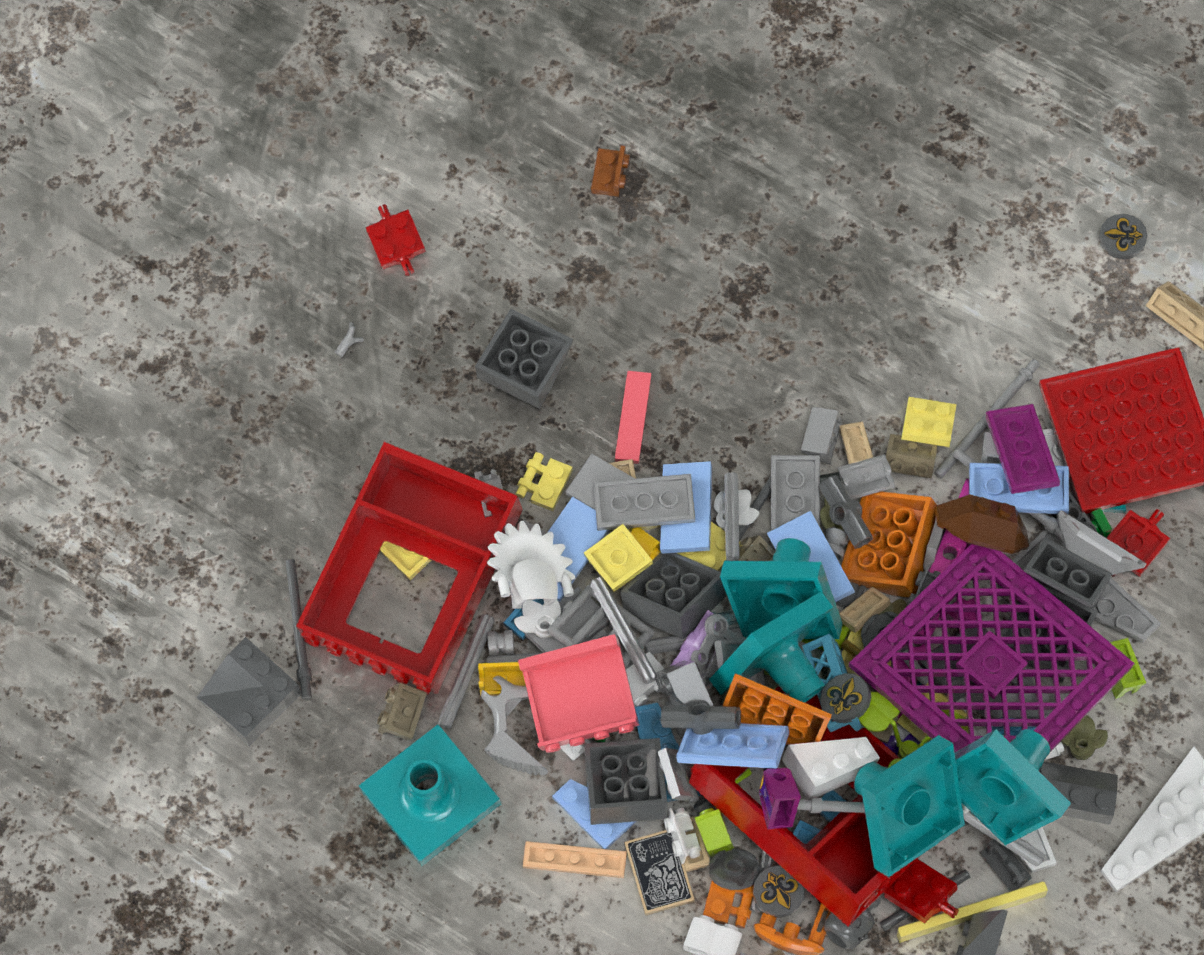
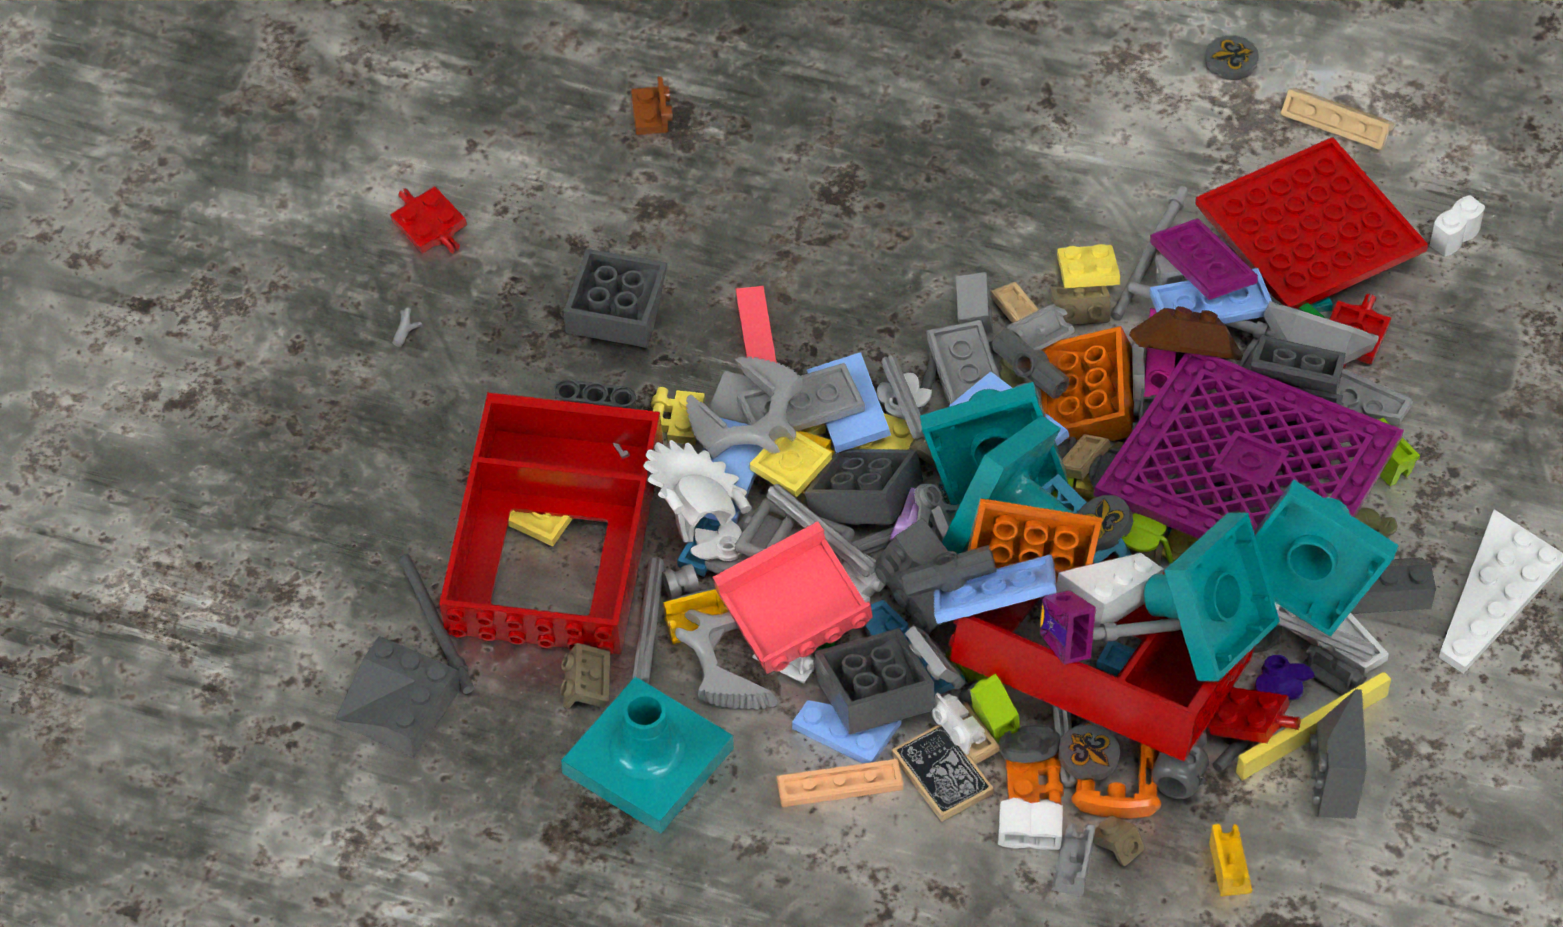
camera: 20 degrees left, 15 degrees down
none -> dark grey beam [554,379,637,409]
none -> light grey piece [686,356,804,459]
none -> dark purple plate [1256,655,1315,700]

